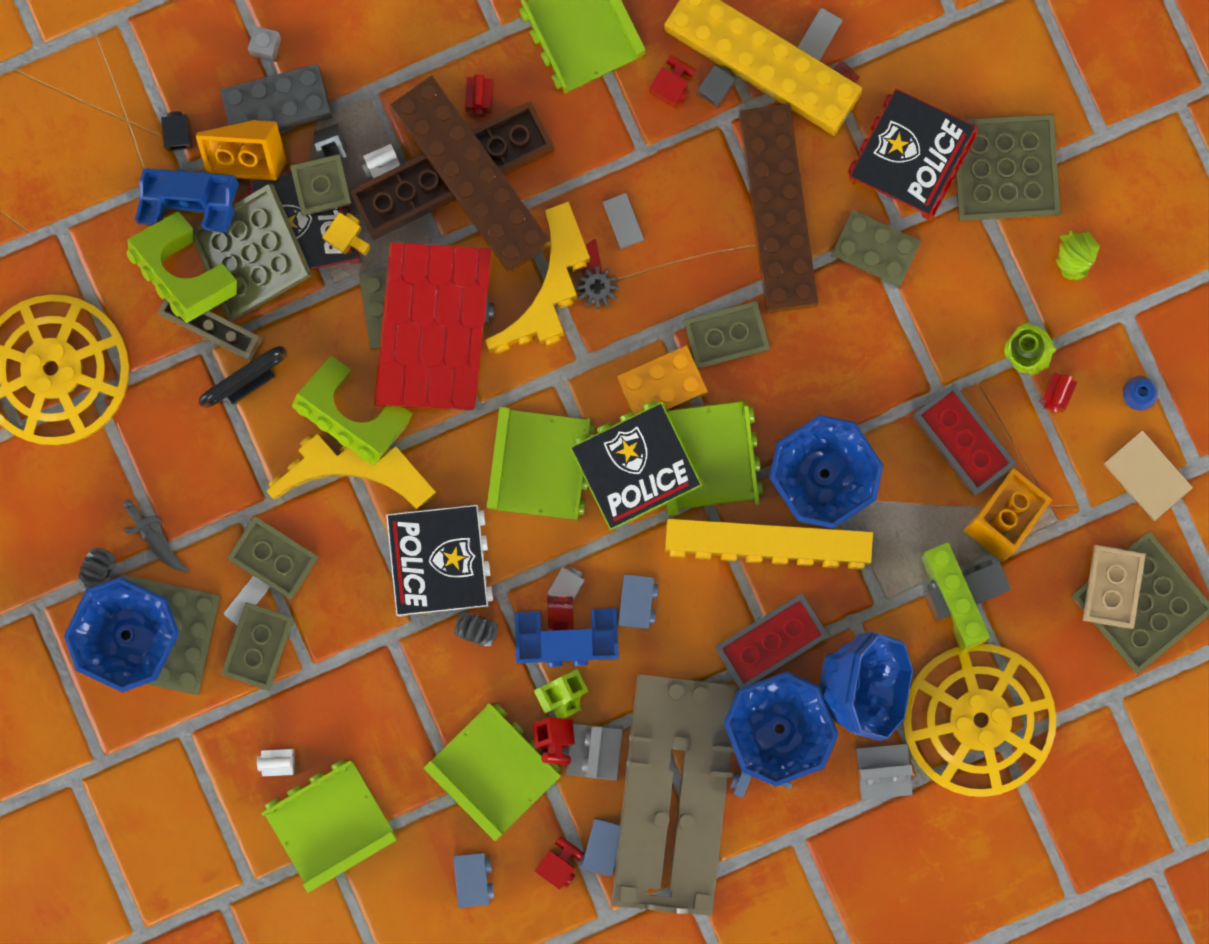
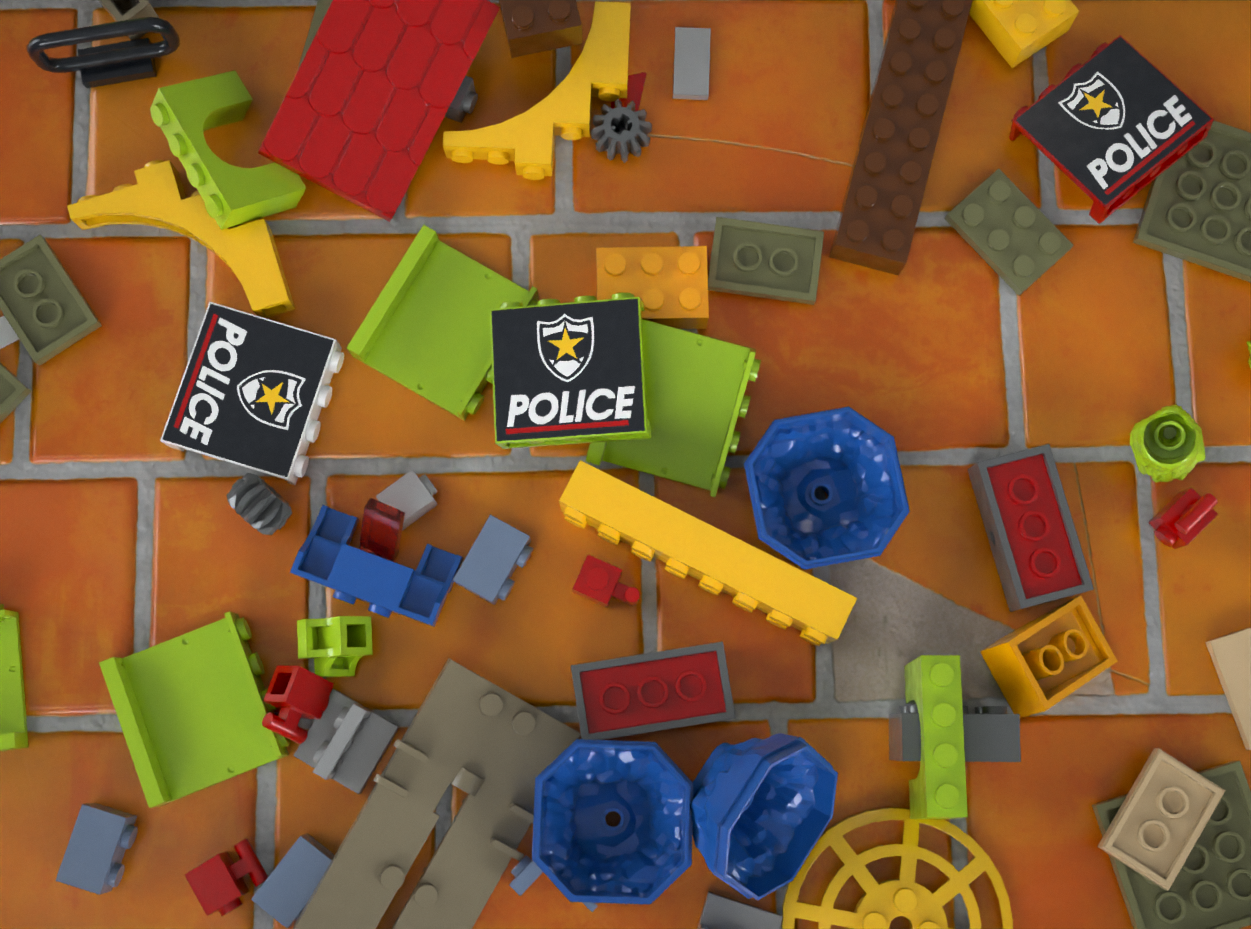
camera: 15 degrees right, 5 degrees down
none -> red brick [572,555,640,608]

